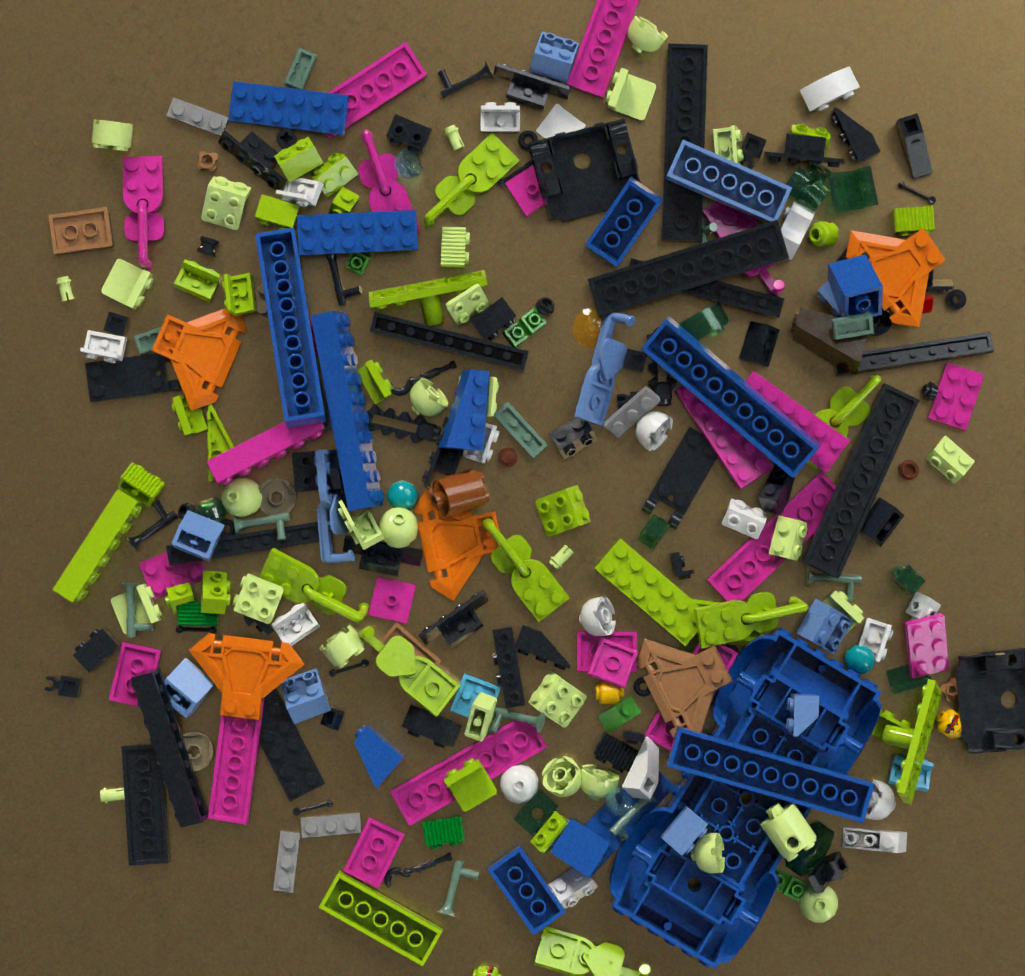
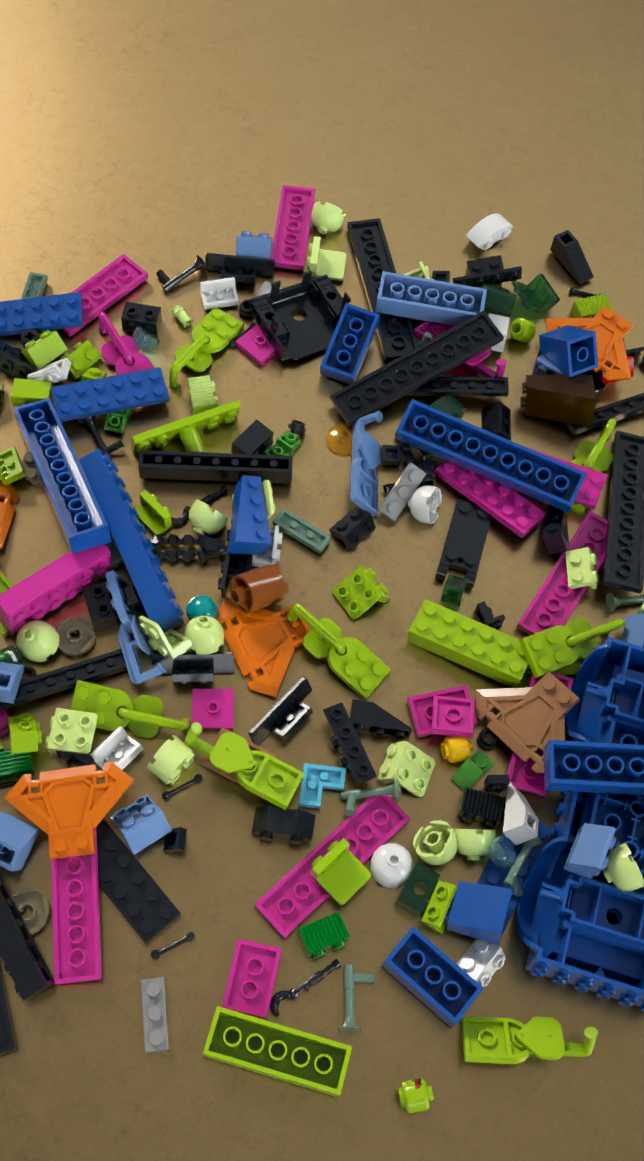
camera: 20 degrees left, 25 degrees down
sand green piece [234,512,290,540] -> none
light grey plate [300,812,362,838] -> none
blue slope [354,724,405,788] -> none
yellowish green bracket [445,284,491,326] -> none
yellowish green brick [464,692,497,741] -> none
copper plate [498,447,518,467] -> none
yellowish green pin [549,545,574,570] -> none
white cylinder [579,596,616,636] -> none
white bracket [722,498,767,539] -> none
black slope [830,107,881,164] -> none
sand green plate [831,312,874,340] -> none

